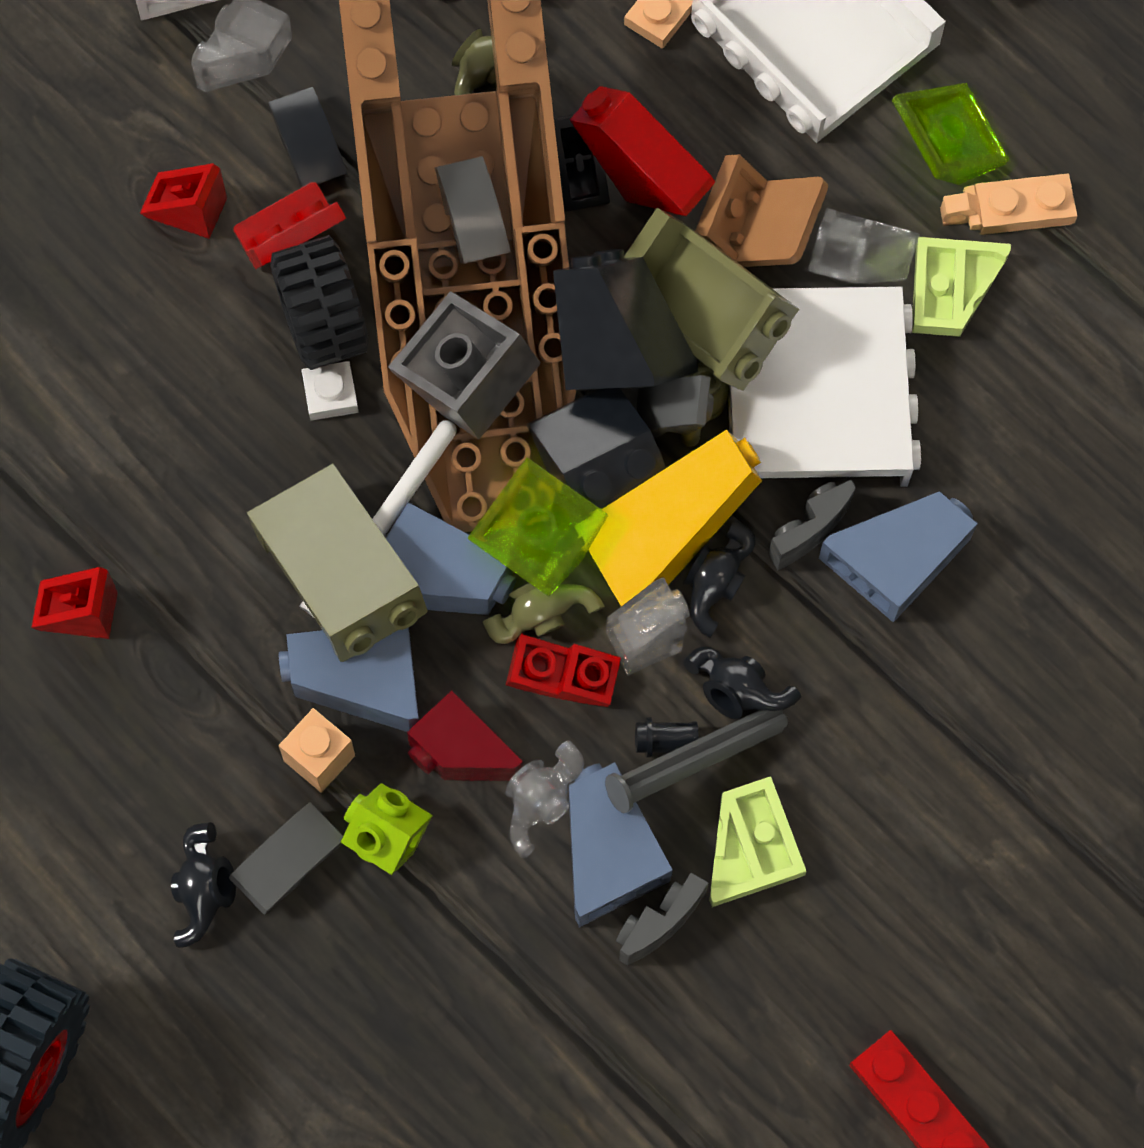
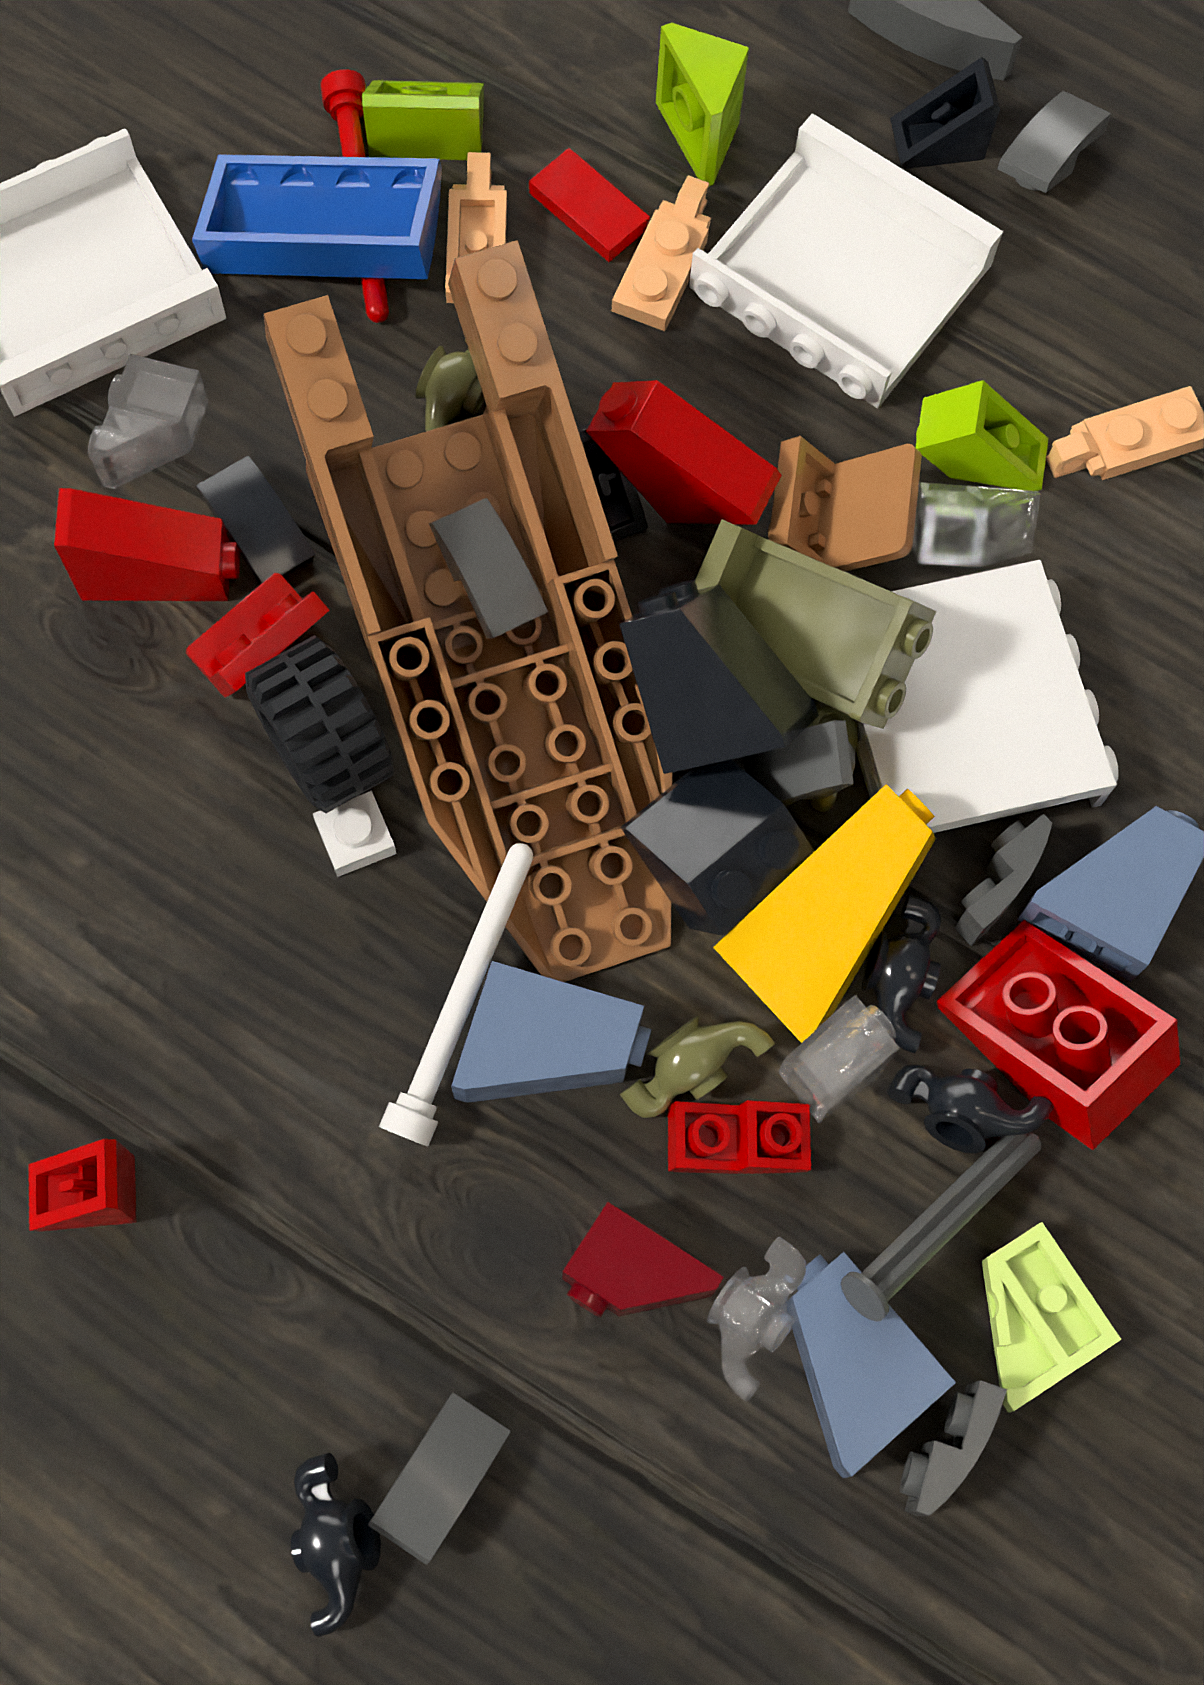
camera: 15 degrees left, 0 degrees up
red slope [140,163,227,239] -> none
panel [247,464,428,662] -> none
sand blue slope [279,627,419,732] -> none
light nougat brick [279,708,355,793] -> none
lime brick [341,783,433,875] -> none
flat silver slope [388,291,541,439] -> none
clear neon green slope [467,457,608,597] -> none
black pin [635,717,699,758] -> none
clear neon green slope [892,83,1010,185] -> none
yellowish green wing [912,237,1011,337] -> none
none -> red slope [54,488,240,601]
none -> lime slope [916,380,1049,492]
none -> red slope [937,920,1180,1150]

